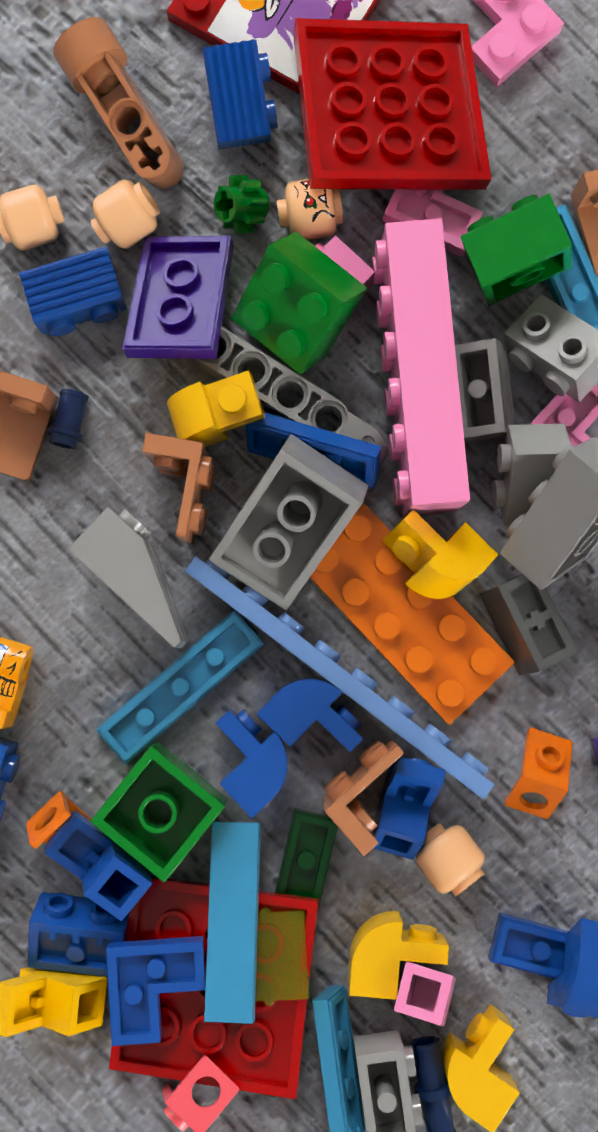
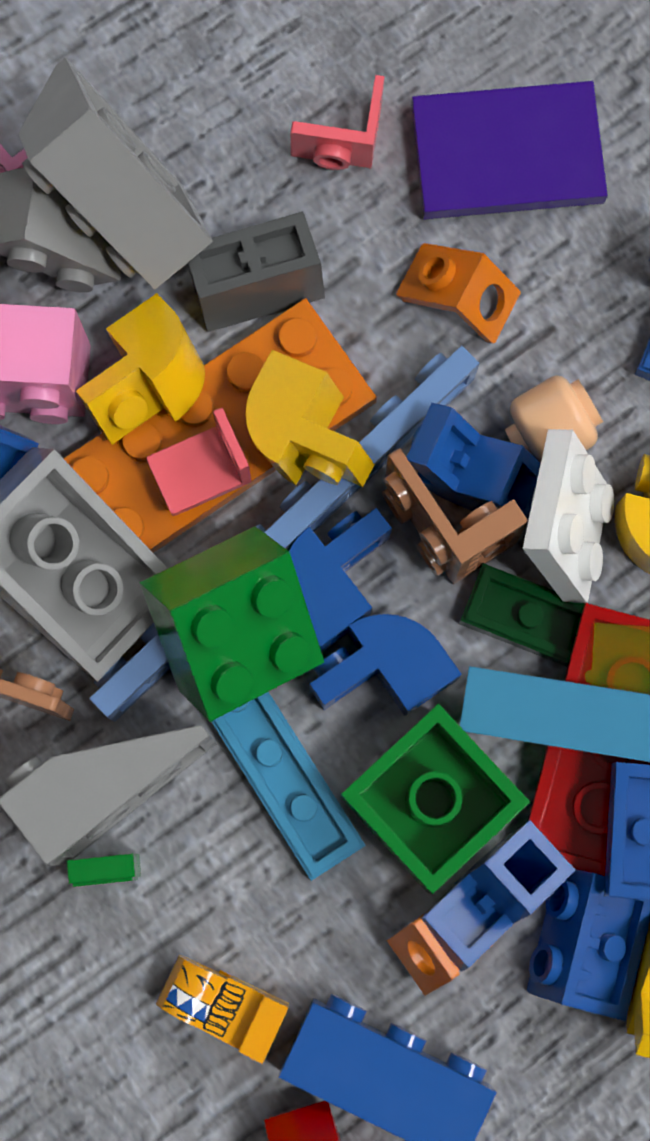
camera: 80 degrees left, 5 degrees down
none -> green tile [67,854,141,887]
none -> green brick [139,526,325,722]
none -> coral bracket [147,408,251,516]
none -> yellow brick [246,350,375,487]
none -> white plate [523,429,614,603]

